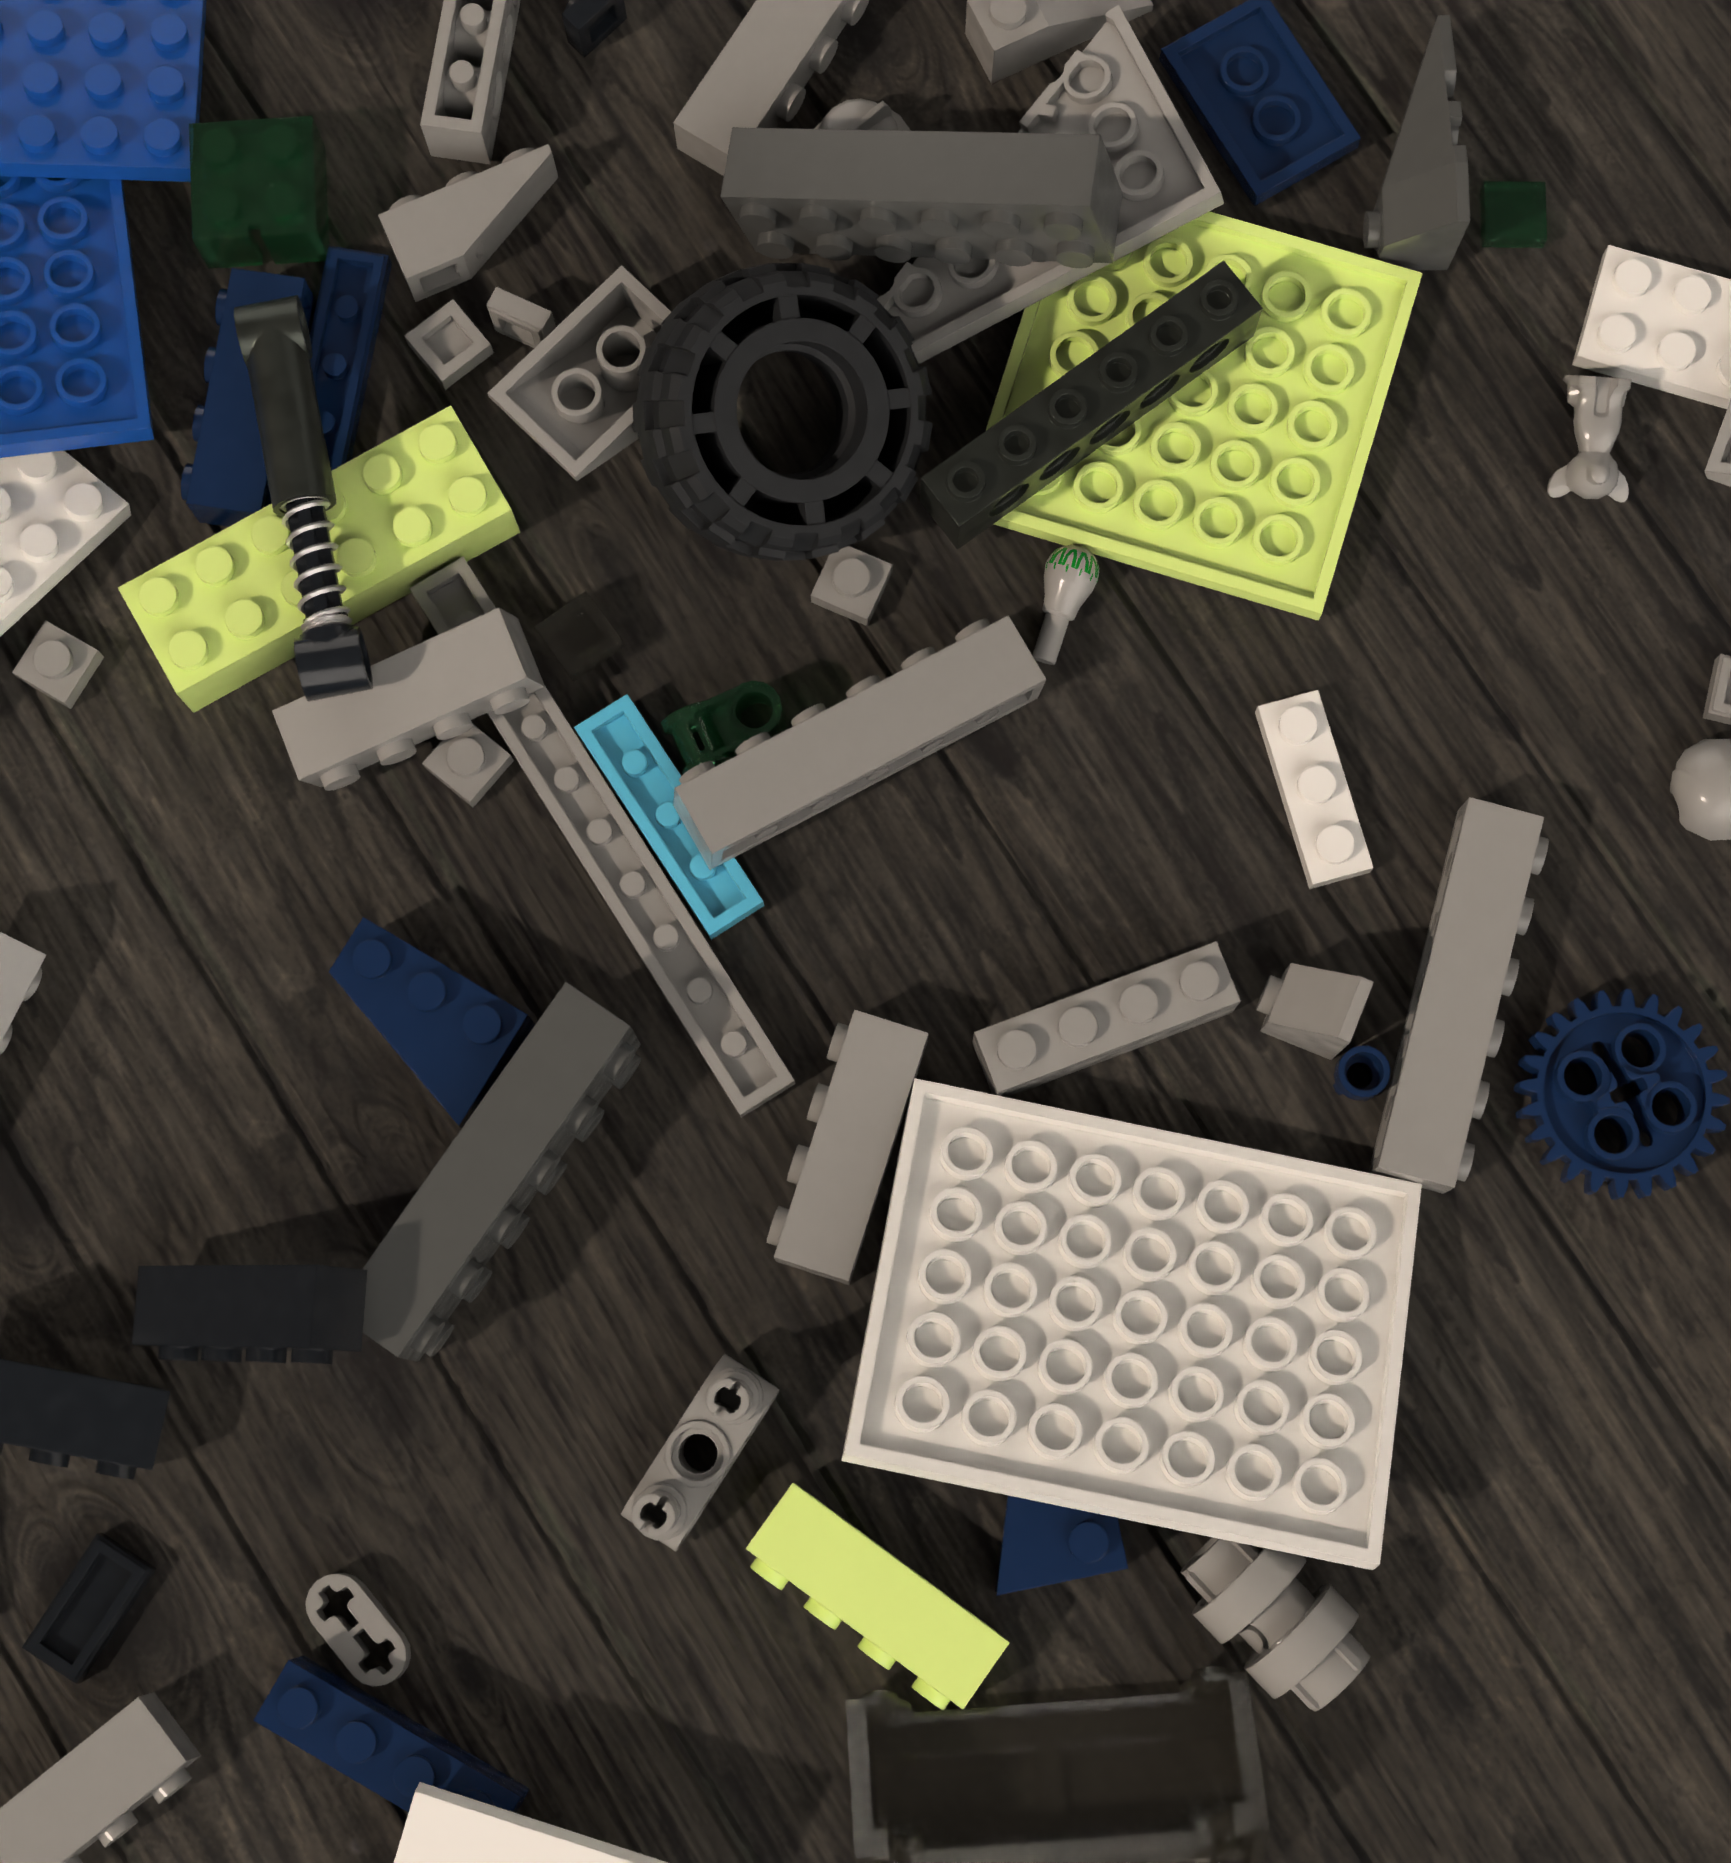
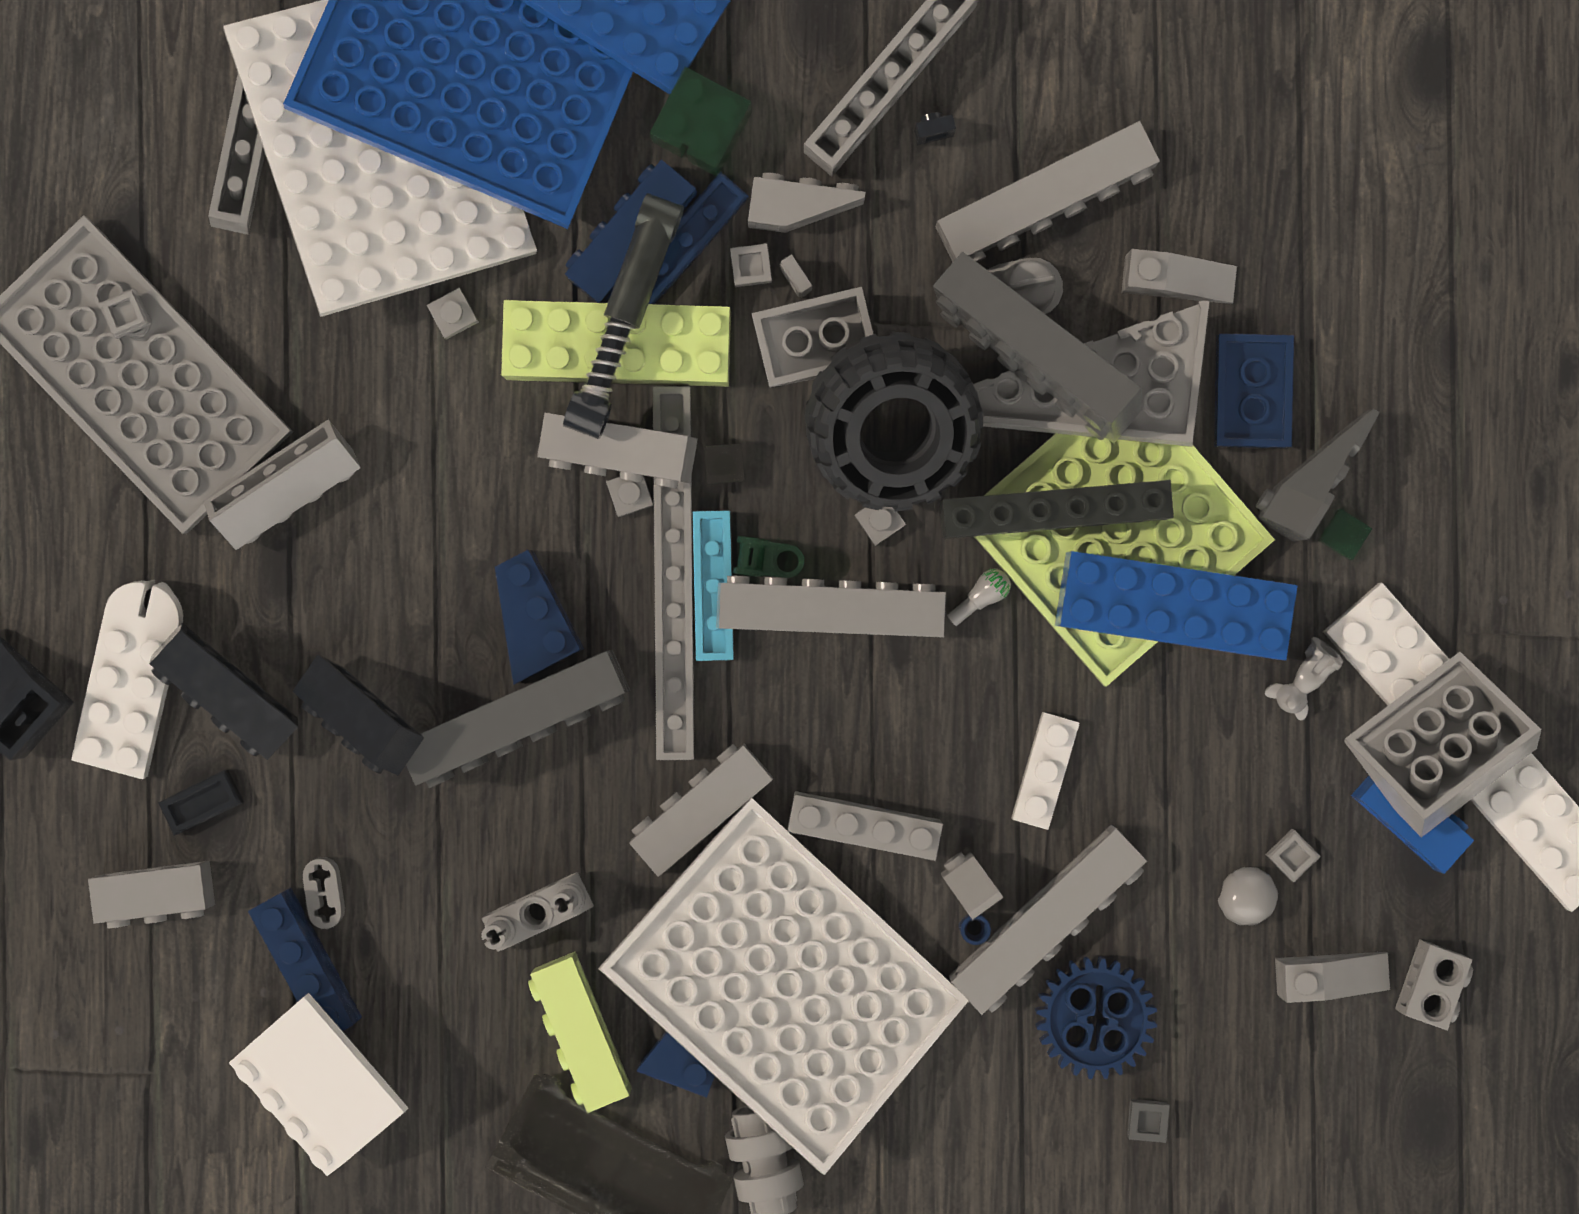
camera: 30 degrees right, 10 degrees up
none -> blue brick [1055,551,1298,661]

